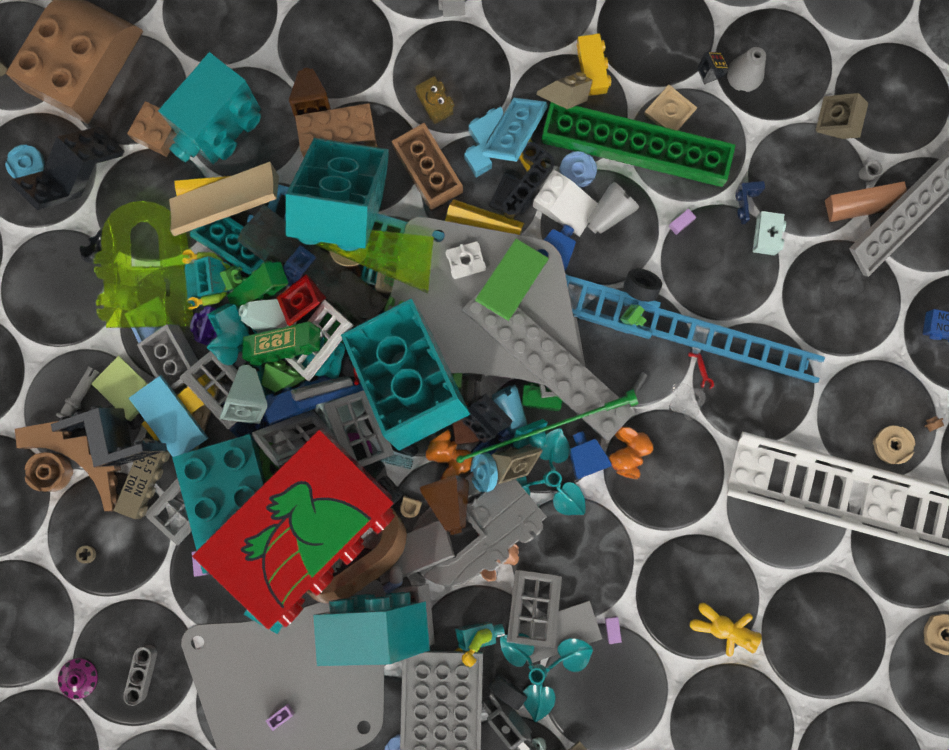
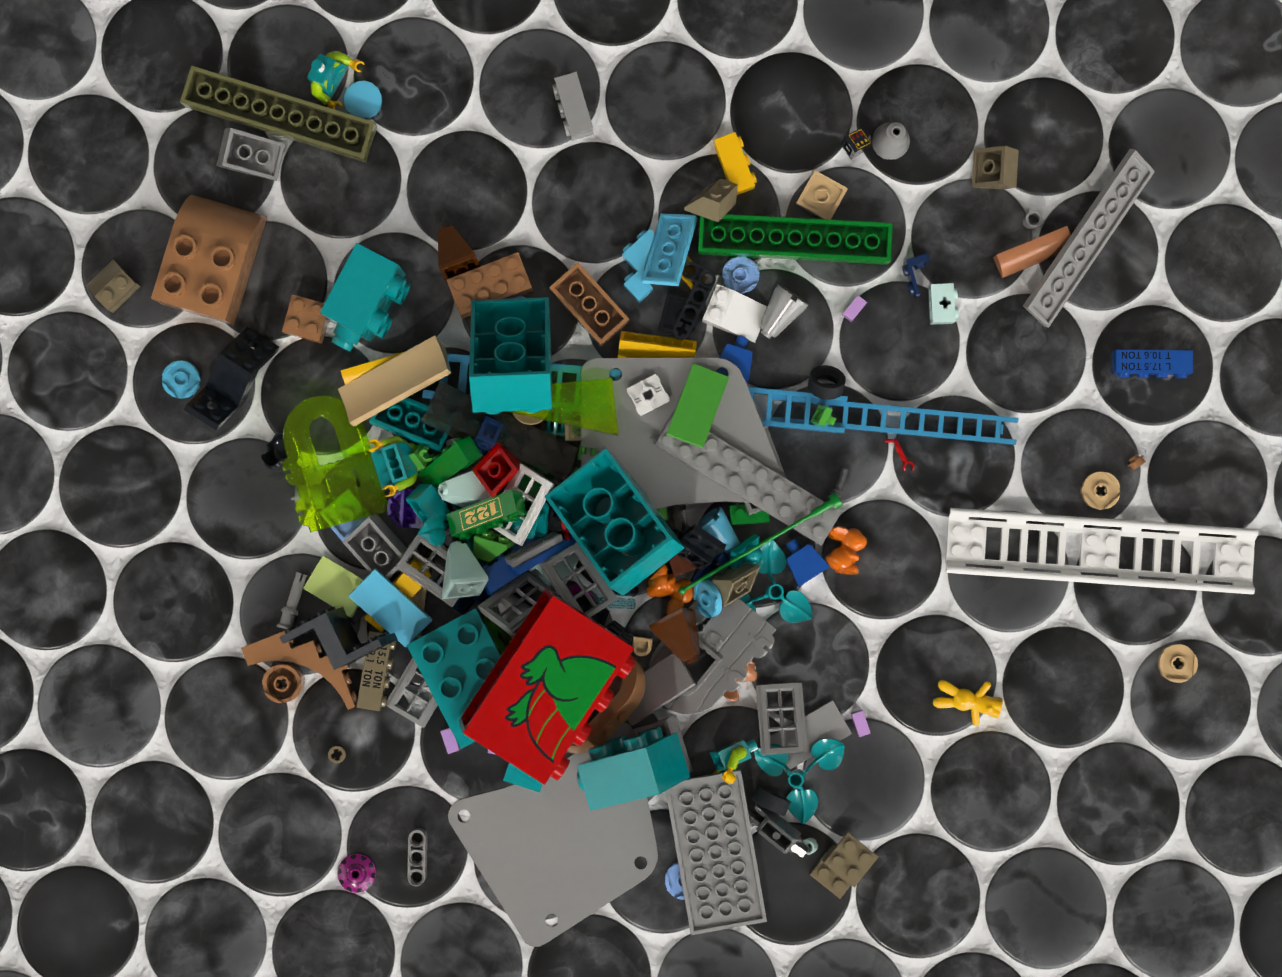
camera: 15 degrees left, 5 degrees up
lavender piece [266,704,295,731] -> none
light grey arm [383,565,403,594] -> none
clear yellow brick [415,76,455,124] -> none
clear plate [669,383,706,421] -> none

